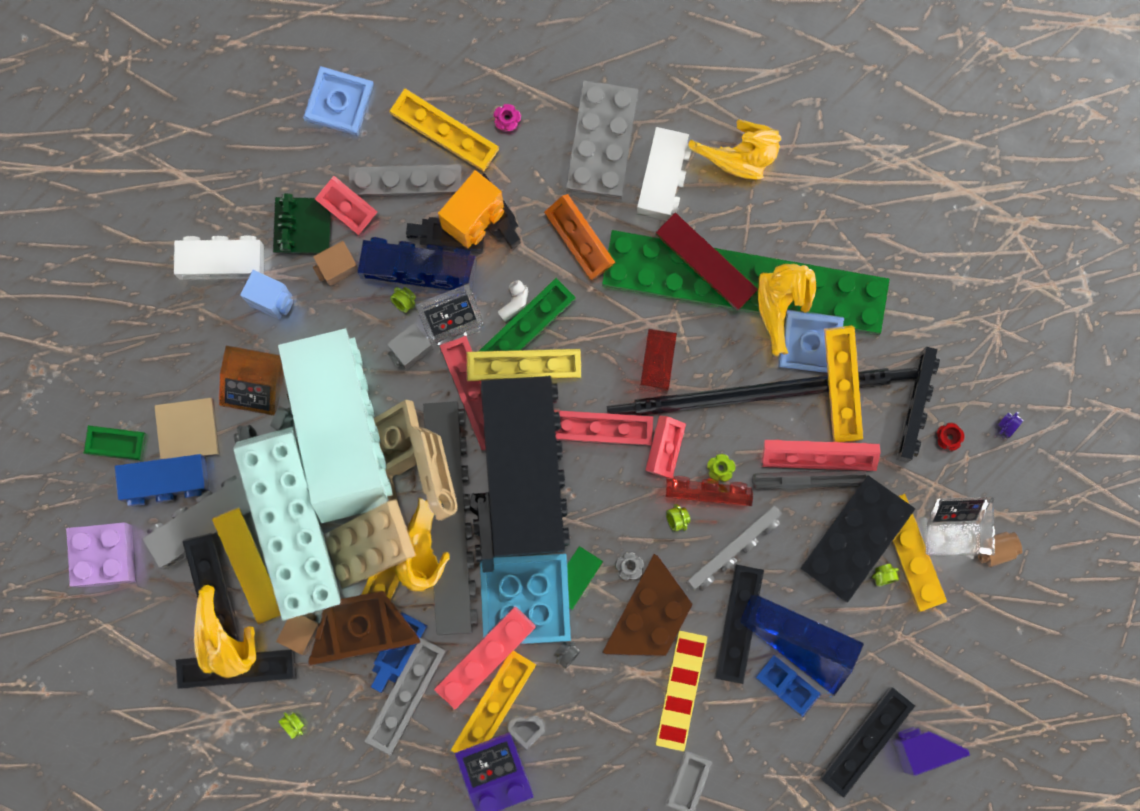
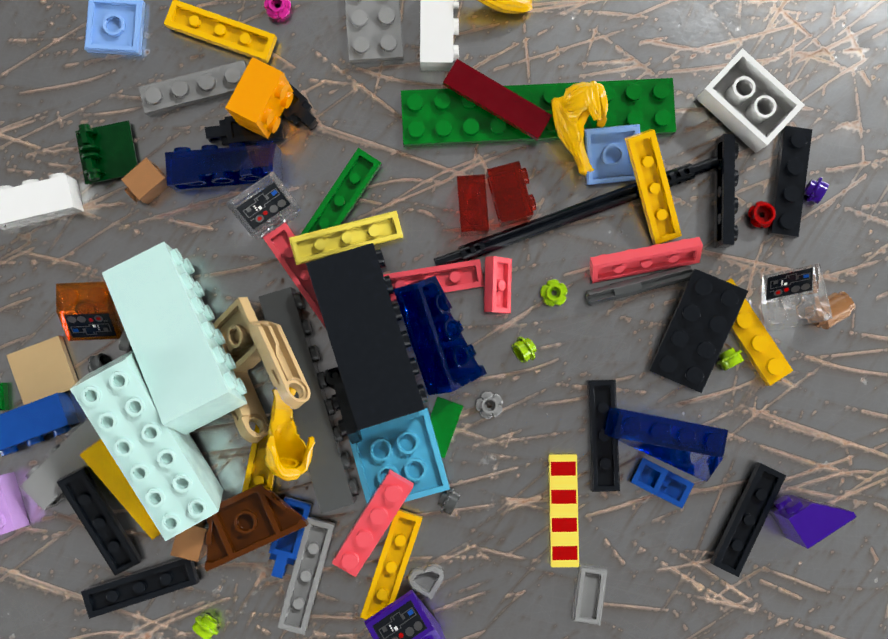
camera: 10 degrees left, 5 degrees up
yellow hair [194,585,256,678] -> none
light blue brick [240,270,293,320] -> none
coral plate [315,176,378,235] -> none
tan plate [324,500,415,589] -> none
light grey brick [387,323,433,370] -> none
lime plate [390,287,416,313] -> none
white arm [498,280,529,322] -> none
orange plate [544,194,615,280] -> none
reddish brown wing [602,554,693,656] -> none
clear red plate [665,476,753,506] -> none
light grey plate [686,506,782,591] -> none
none -> clear blue wedge [394,276,487,395]
none -> clear red brick [486,161,536,227]
none -> white brick [696,48,805,153]
none -> black plate [768,126,813,238]

